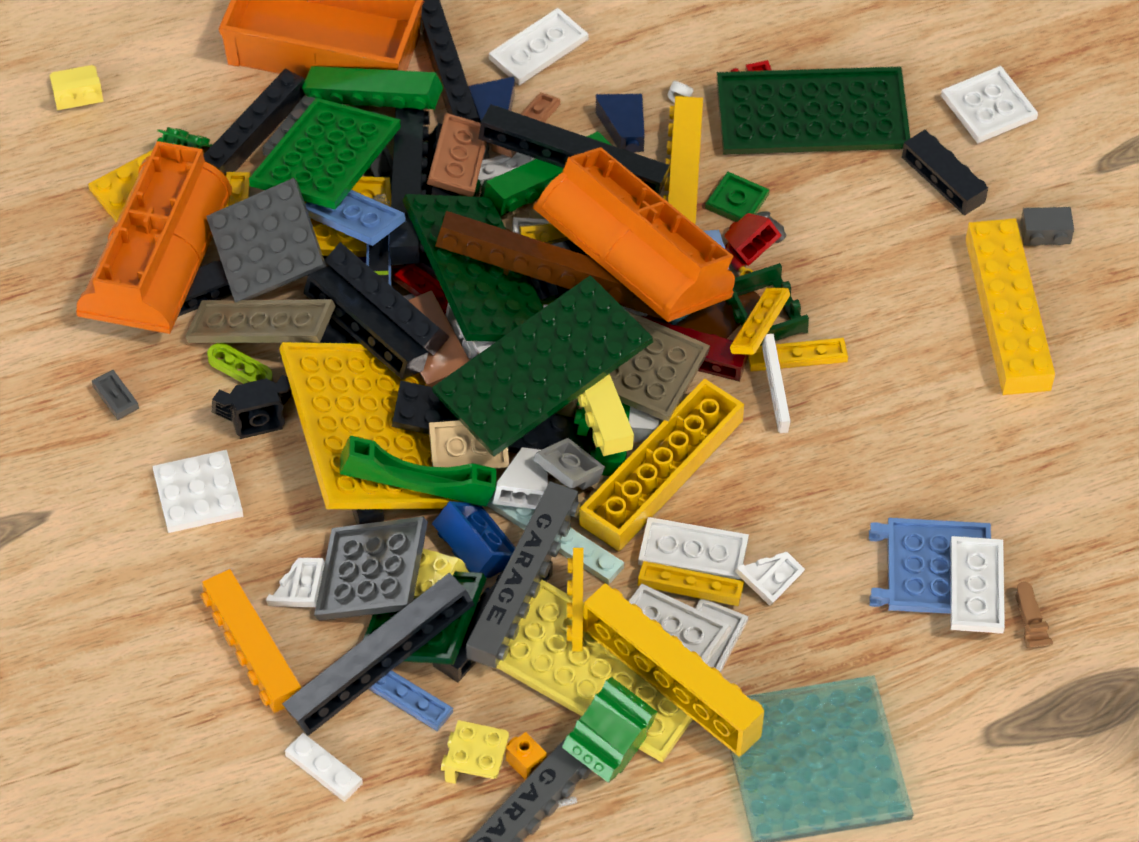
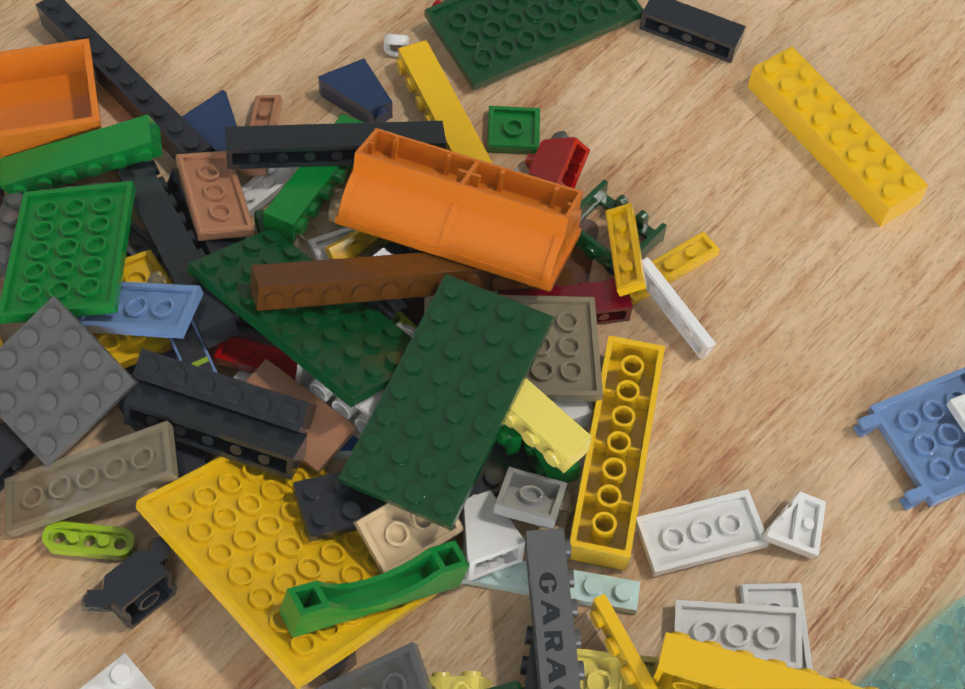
camera: 30 degrees left, 5 degrees up
blue slope [432,501,516,578] -> none
white plate [489,8,588,85] -> none
yellow plate [637,561,744,606] -> none
dark grey brick [1020,207,1074,246] -> none

